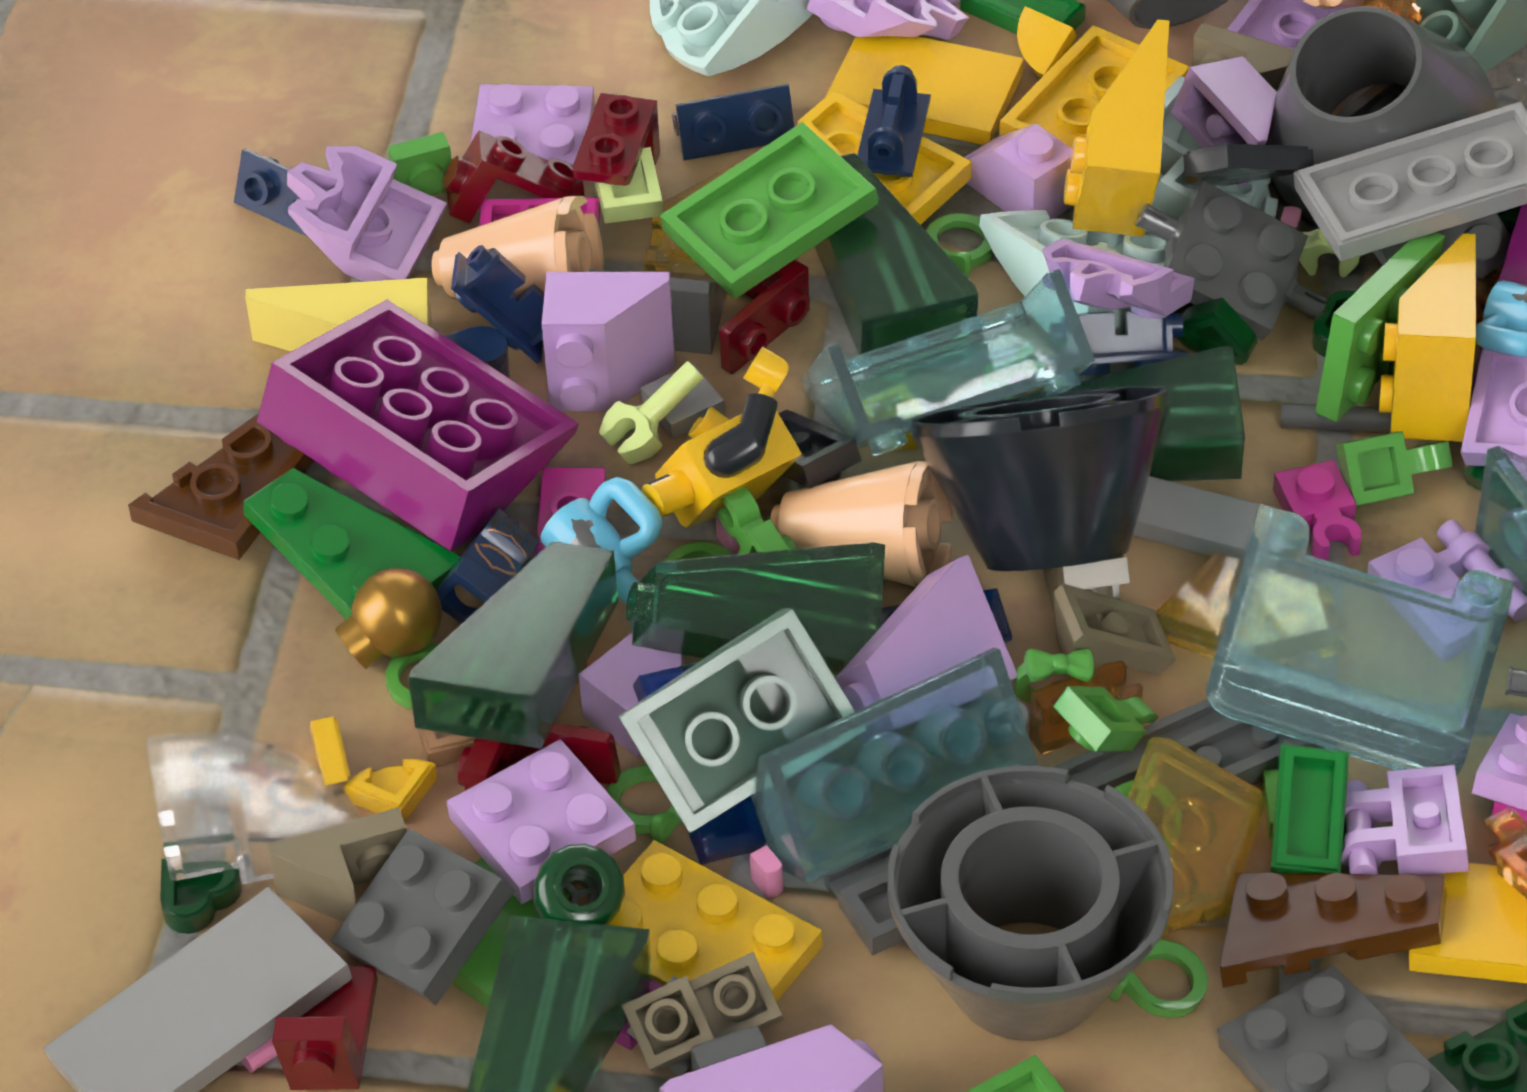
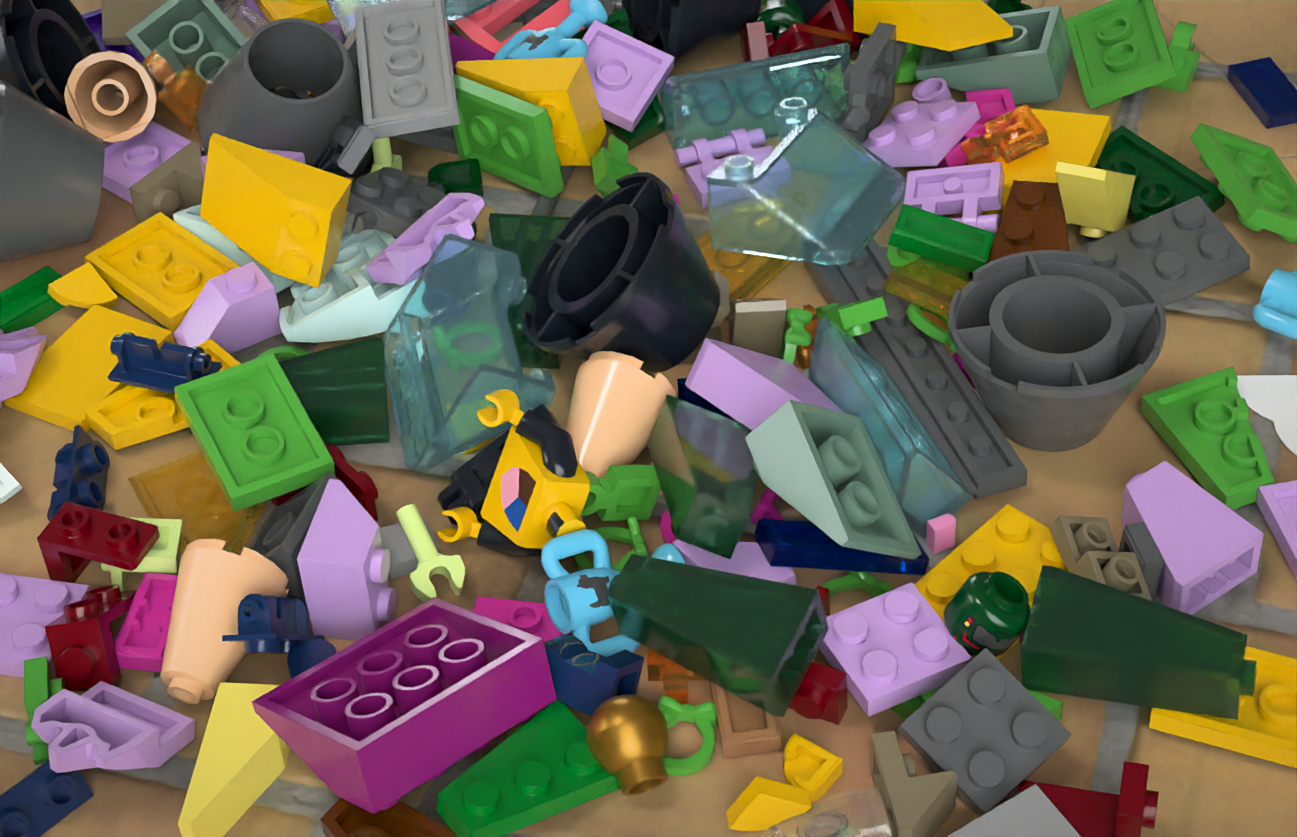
camera: 80 degrees left, 5 degrees down
none -> light yellow slope [1055,161,1135,238]

